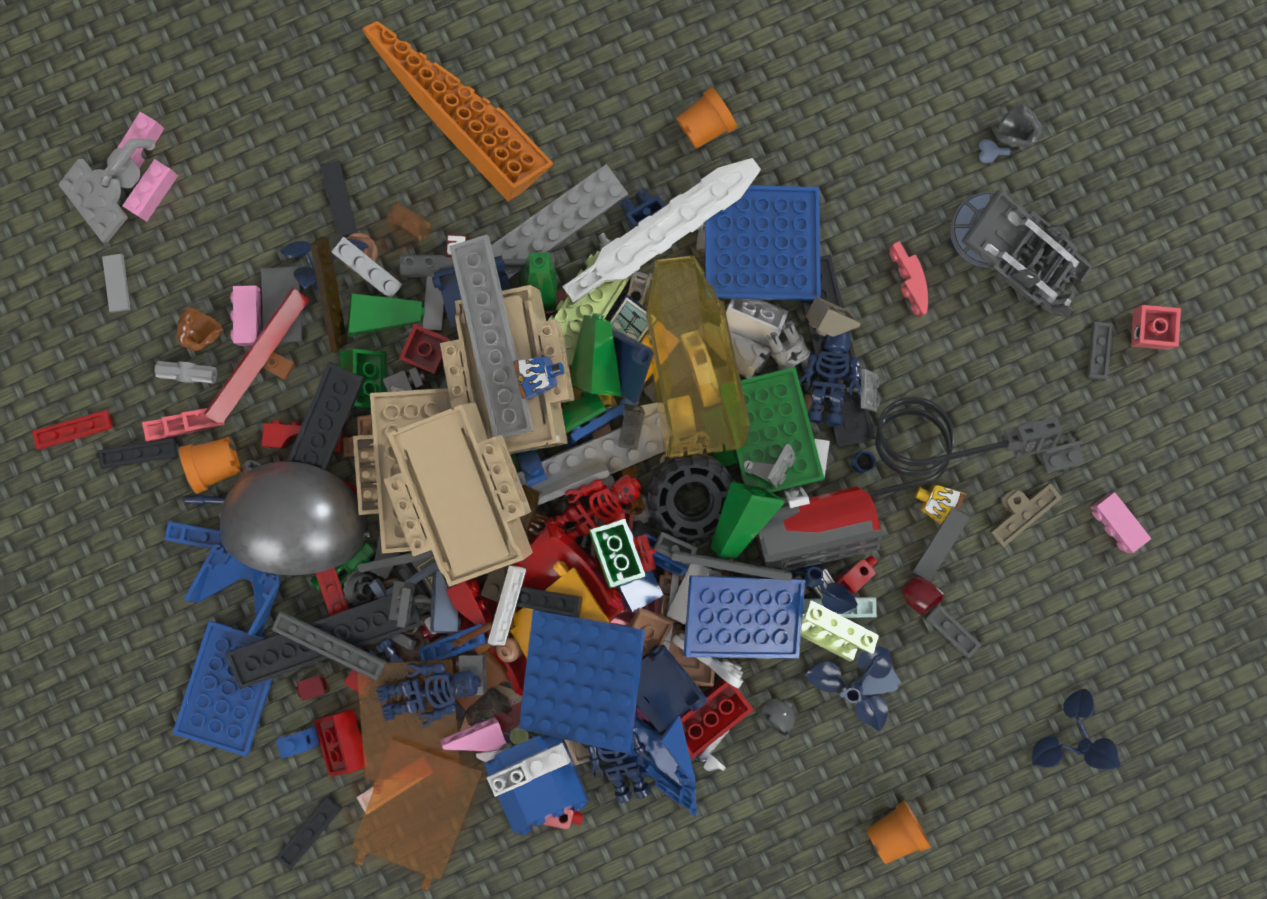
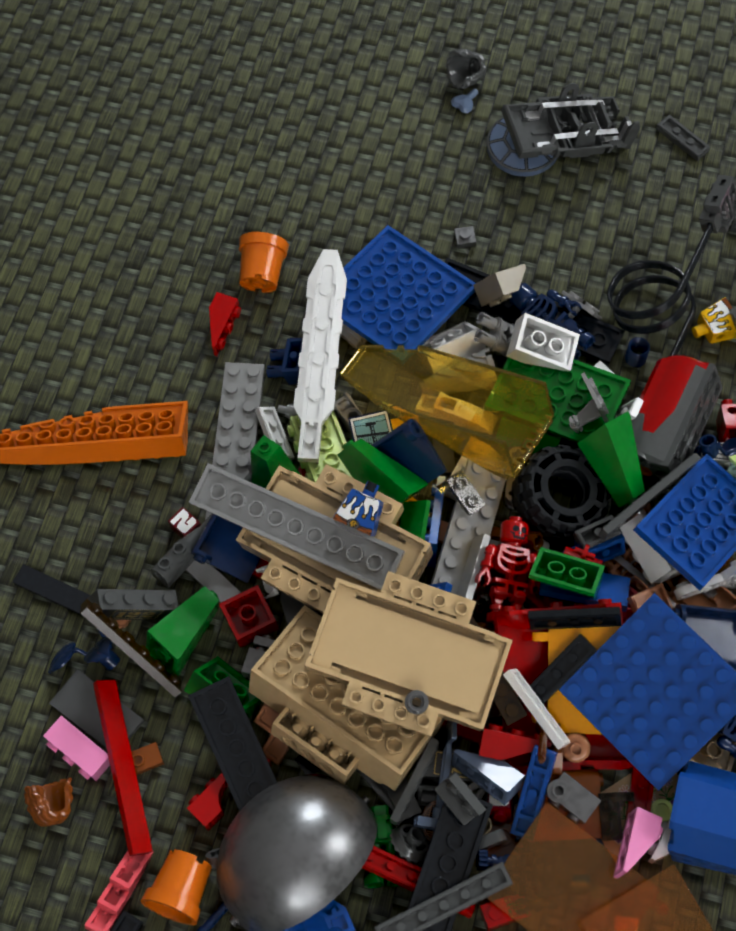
camera: 50 degrees left, 20 degrees down
light grey piece [154,361,217,384] -> none
dark blue piece [376,663,481,726] -> none
clear orange brick [386,202,432,243] -> none
white slope [487,743,571,797] -> none
coral slope [889,241,928,318] -> none
coral brick [1131,305,1181,350] -> none
none -> red slope [209,292,241,356]
none -> white tile [255,407,294,461]
none -> flat silver plate [405,690,429,715]
none -> flat silver plate [454,226,476,249]
none -> white slope [506,313,580,372]
none -> black tile [528,607,622,630]
none -> flat silver plate [547,779,570,803]

